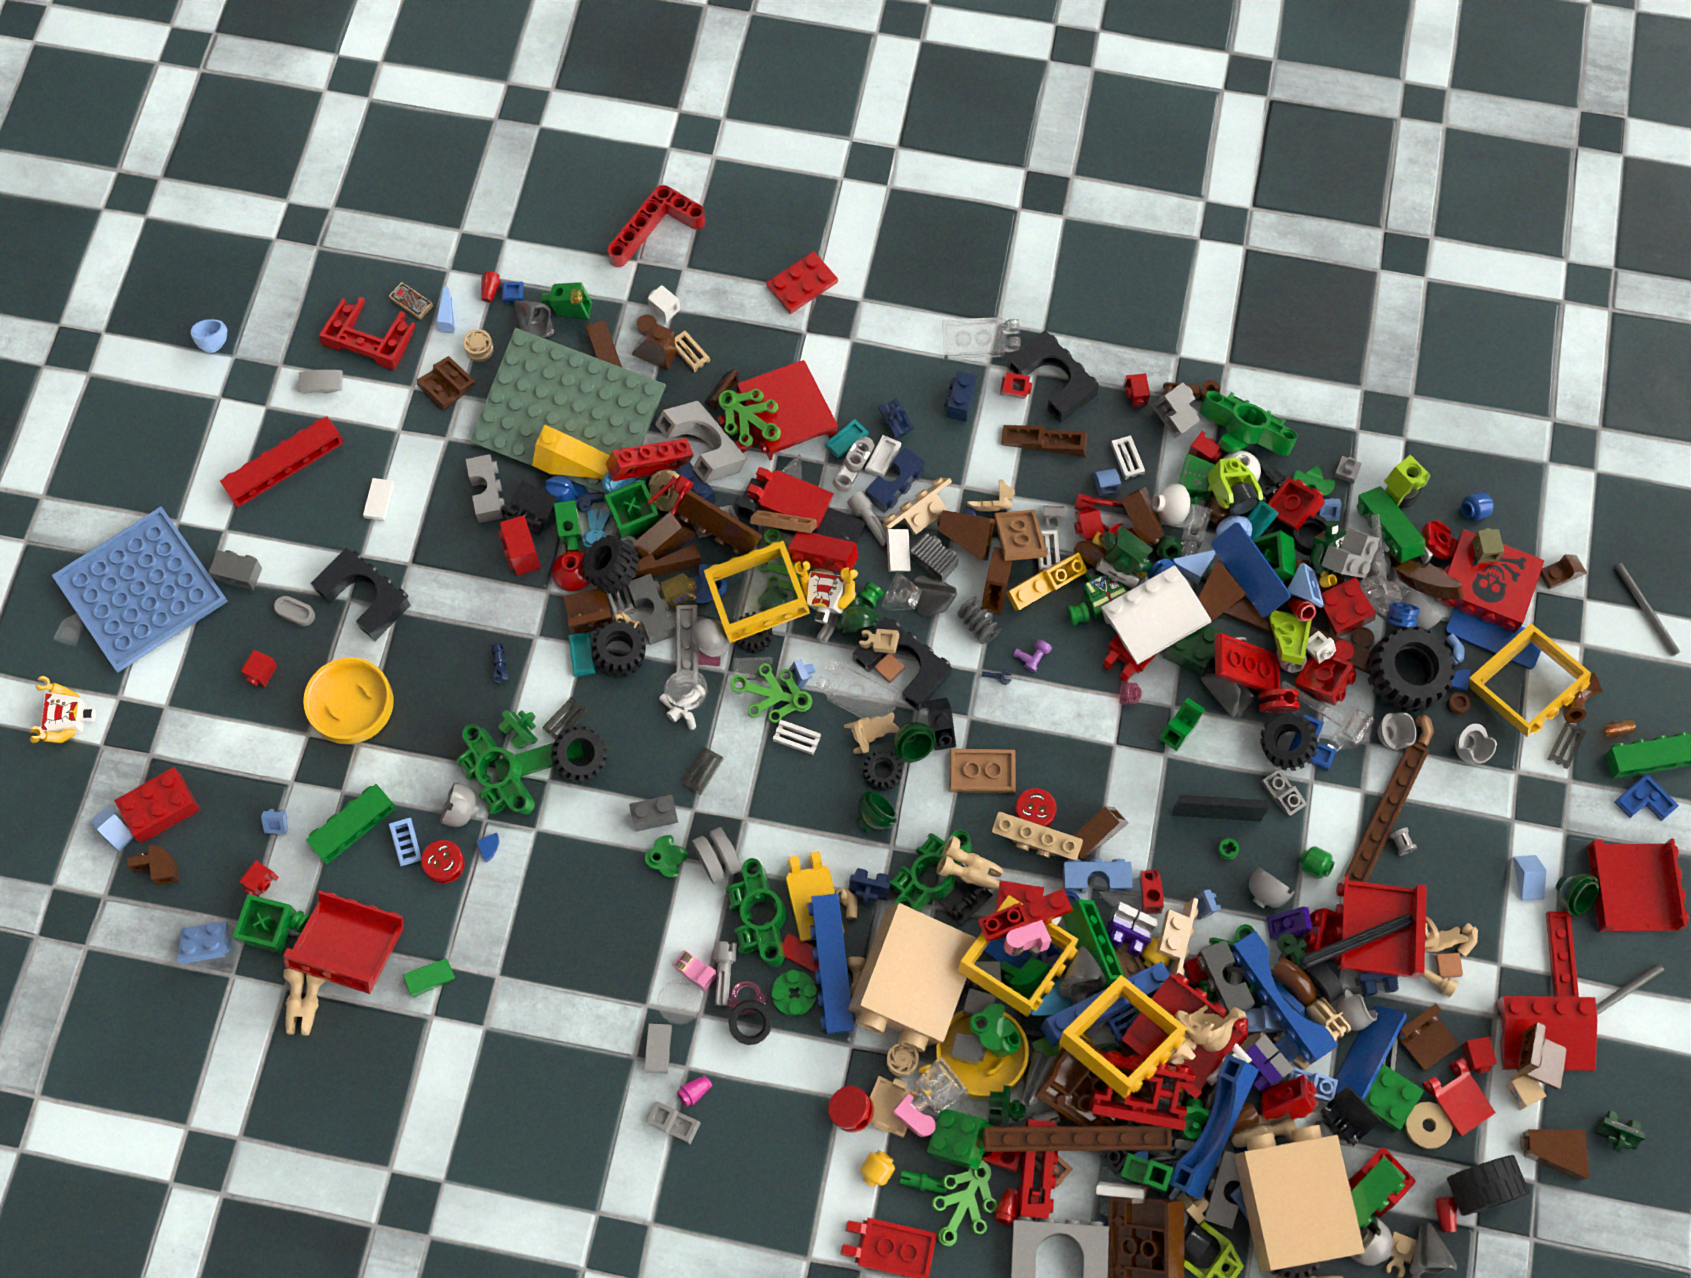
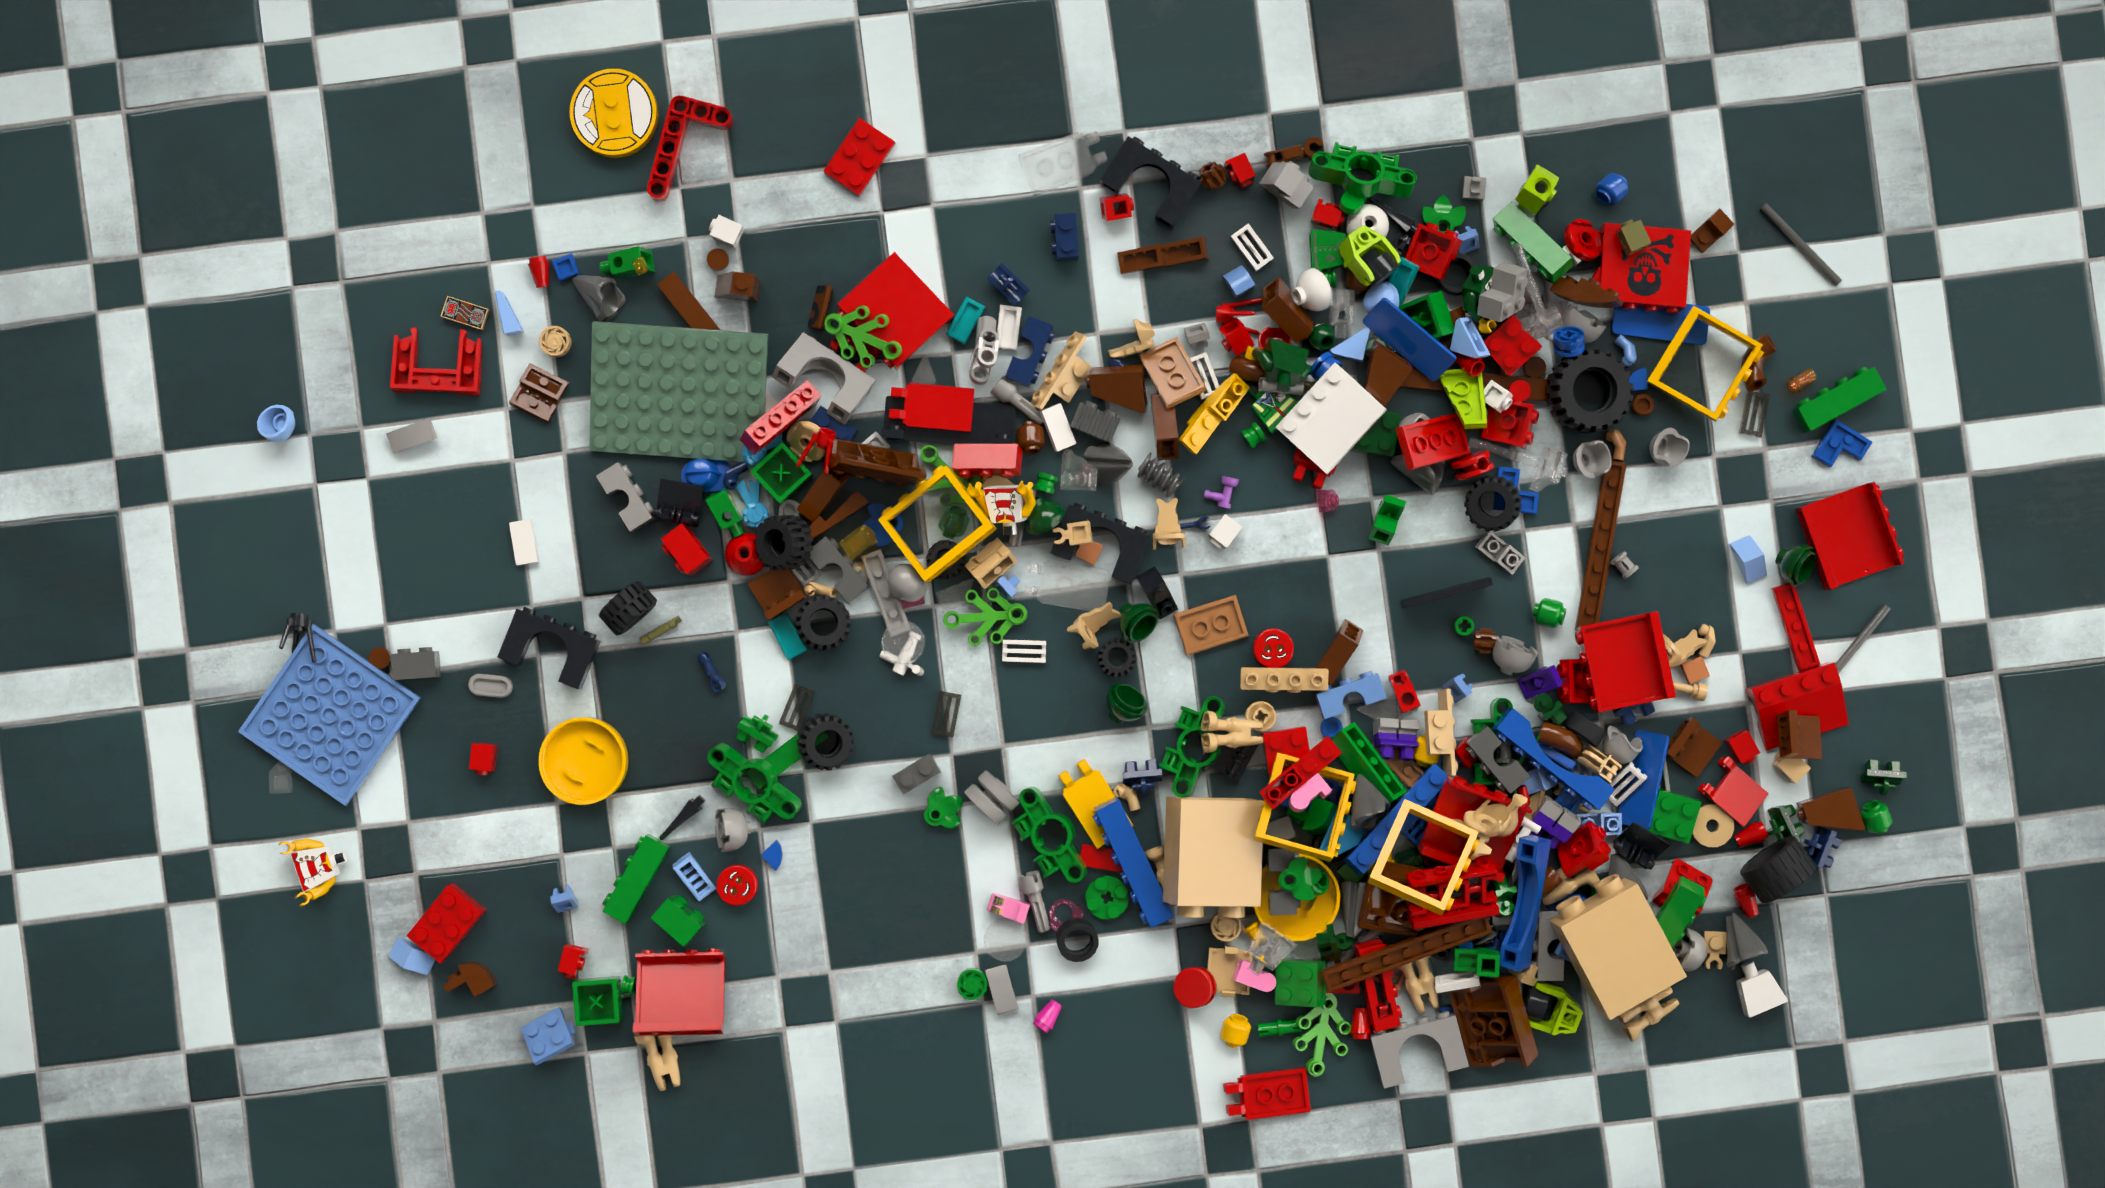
camera: 20 degrees left, 20 degrees up
red brick [220,416,344,508] -> none
green slope [403,958,456,998] -> none
yellow wedge [532,425,610,480] -> none
light grey slope [646,1101,701,1144] -> none
tan tile [675,331,710,372] -> none
medium nougat tile [750,510,817,533] -> none
black axle [1299,913,1414,969] -> none
none -> black plant [279,613,316,663]
none -> reddish brown tile [369,647,391,669]
none -> piece [570,69,659,158]
none -> black tyre [598,580,657,636]
none -> olive wheel [639,615,682,645]
none -> green brick [651,894,706,947]
none -> black piece [659,795,705,840]
none -> green wheel [957,968,988,1000]
none -> tan brick [964,537,1018,589]
none -> reddish brown head [1016,421,1045,455]
none -> tan hair [1153,498,1185,549]
none -> reddish brown gear [1199,162,1227,190]
none -> white brick [1208,514,1242,549]
none -> tan wheel [1245,701,1276,731]
none -> tan piece [1397,955,1439,1014]
none -> reddish brown gear [1473,628,1497,654]
none -> white tile [1609,762,1647,807]
none -> red cone [1734,821,1769,847]
none -> dark green hips [1767,804,1805,842]
none -> dark blue hips [1803,826,1842,869]
none -> green head [1860,801,1893,835]

